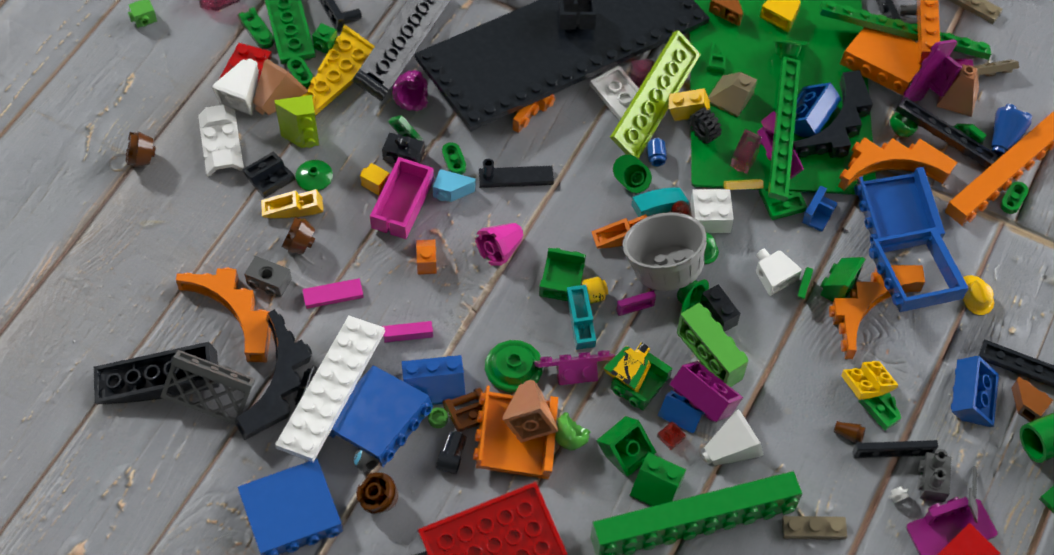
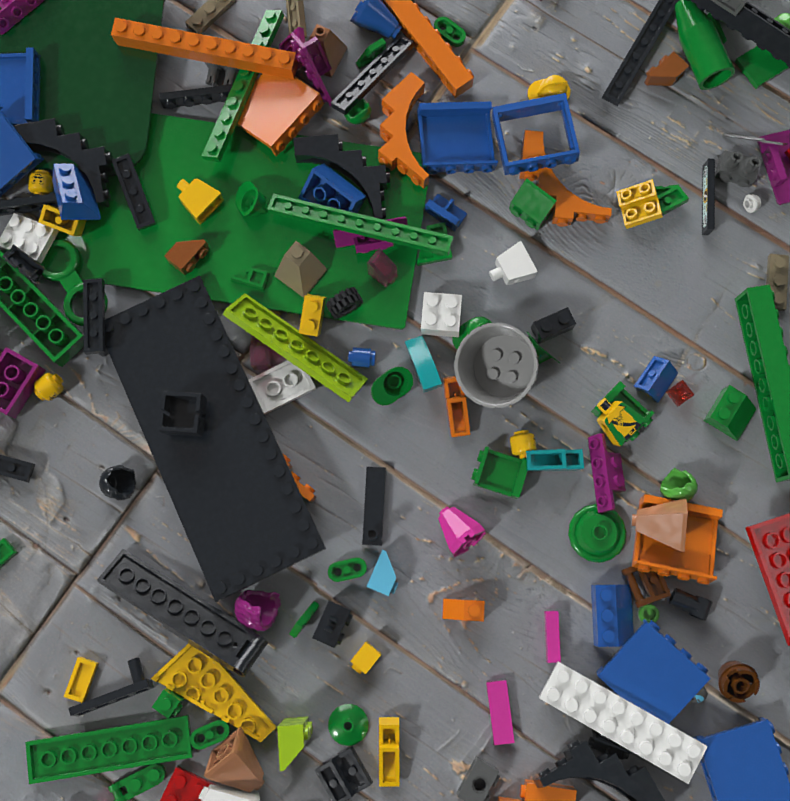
camera: 80 degrees left, 20 degrees up
reddish brown cone [281,217,315,254] -> none
dark pink piece [370,157,434,239] -> none
green slope [596,416,656,477] -> none
magenta tile [616,290,656,316] -> none
magenta brick [669,361,743,422] -> none
clear red plate [671,201,690,215] -> none
bright green brick [677,302,748,387] -> none
white slope [703,409,764,466] -> none
yellow tile [724,179,764,190] -> none
green tile [797,267,813,299] -> none
reddish brown cone [834,421,866,444] -> none
blue slope [951,355,999,427] -> none

